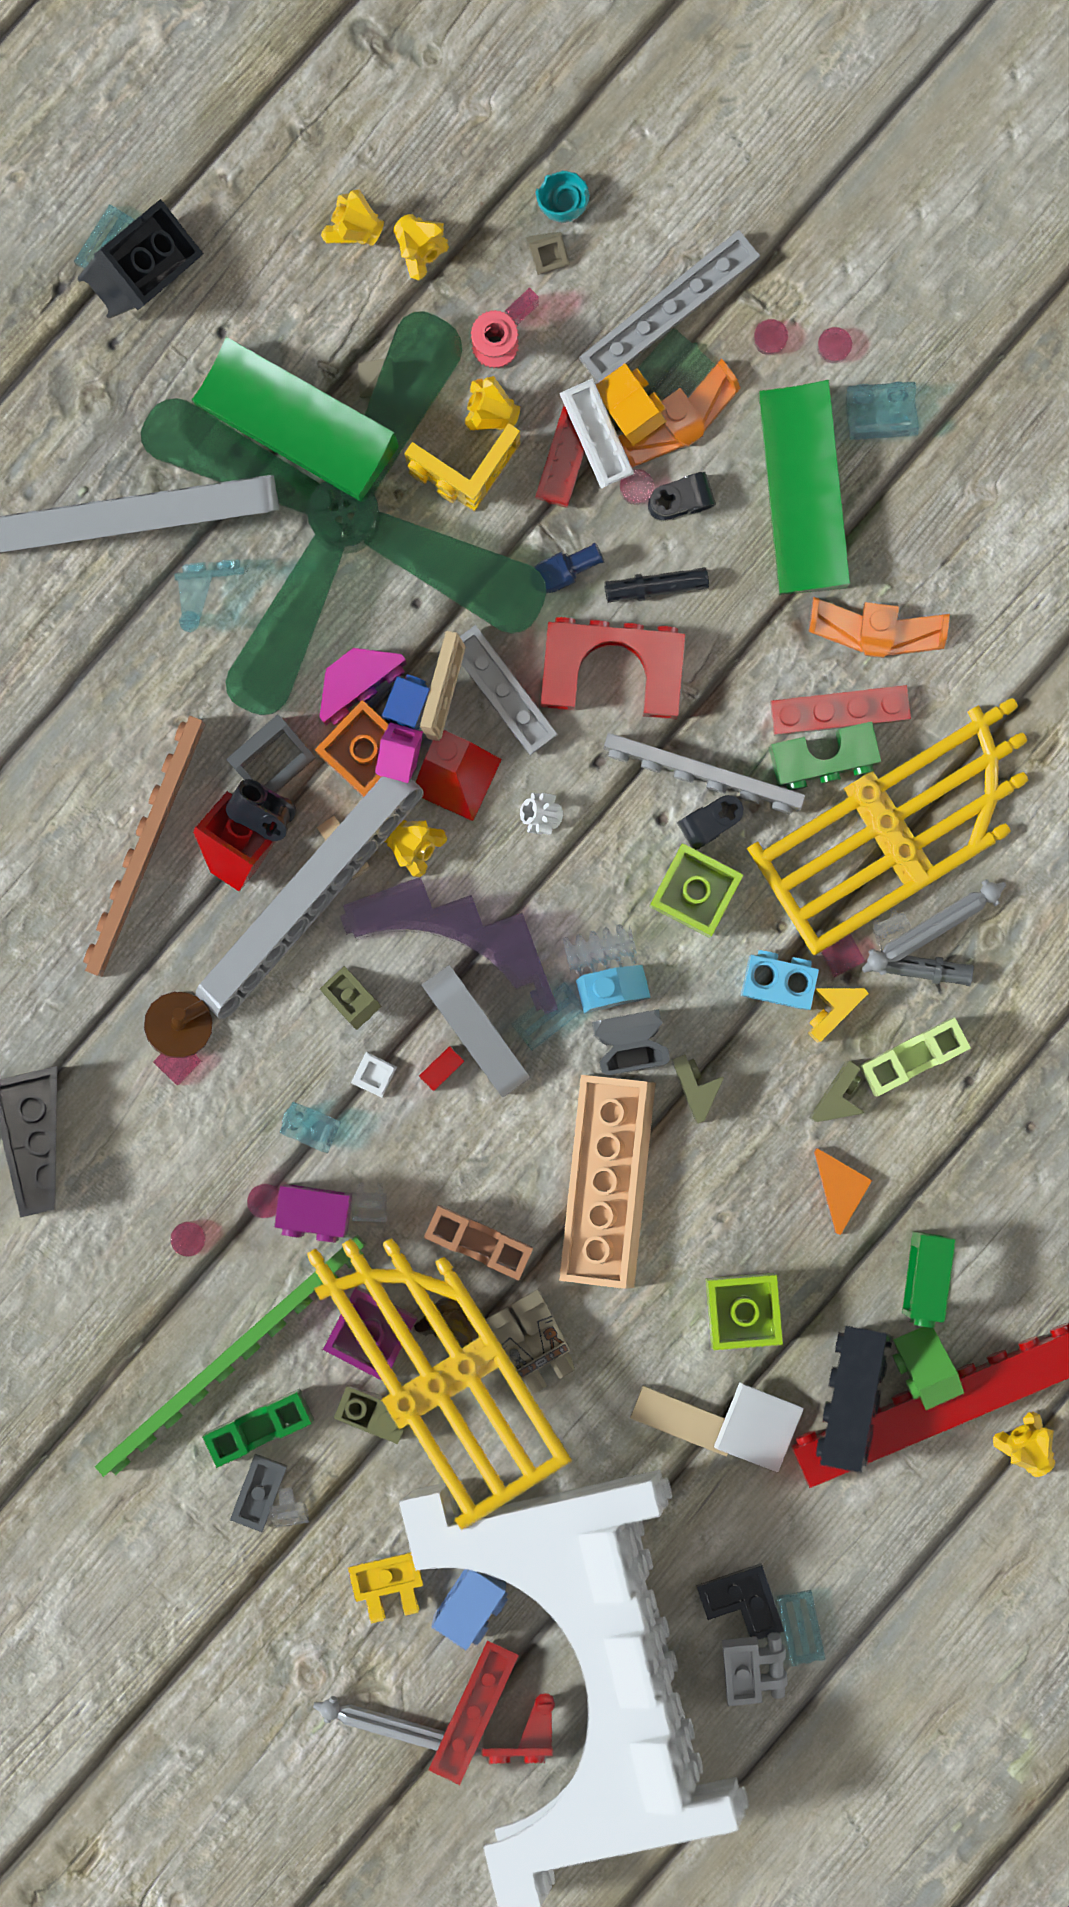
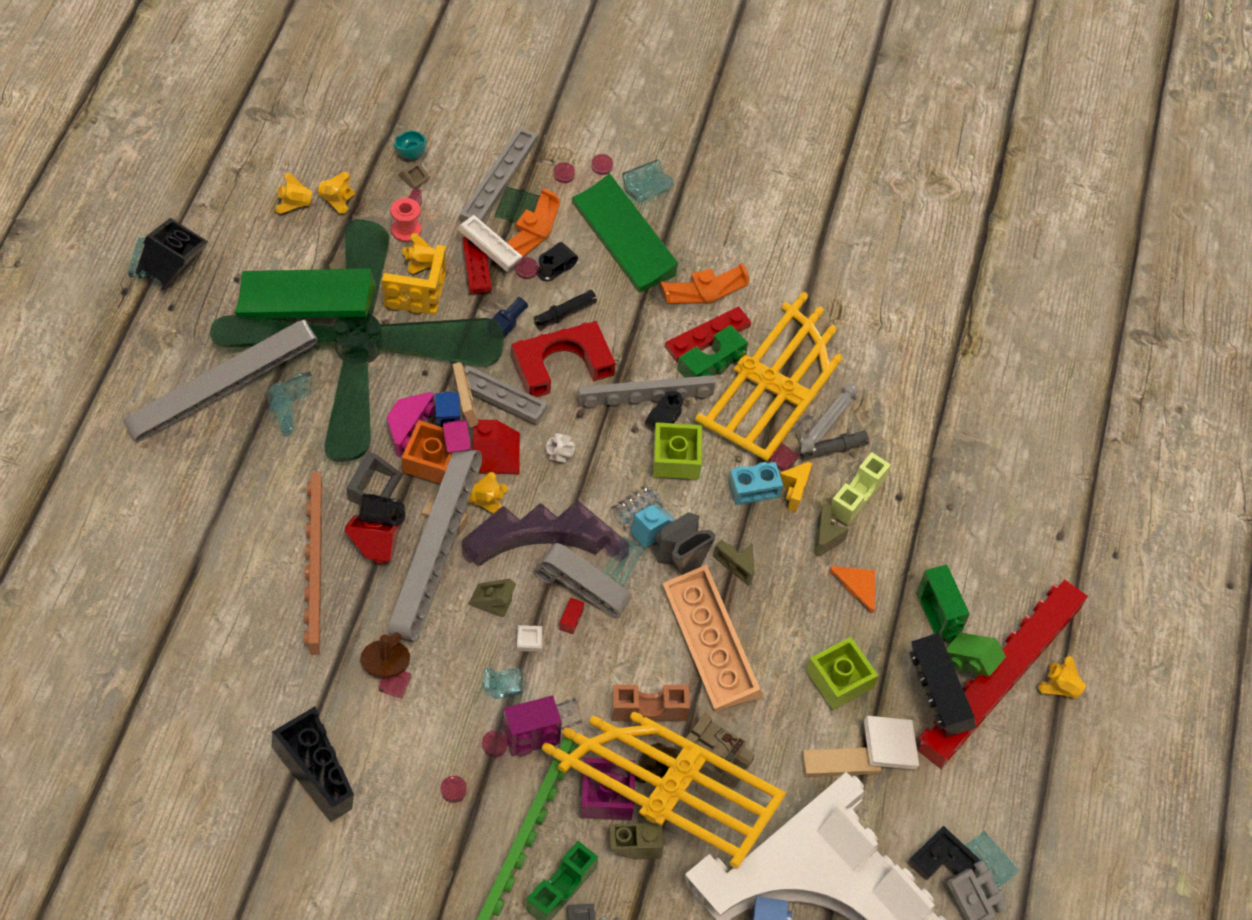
camera: 30 degrees left, 30 degrees down
light orange brick [596,363,667,446] -> none

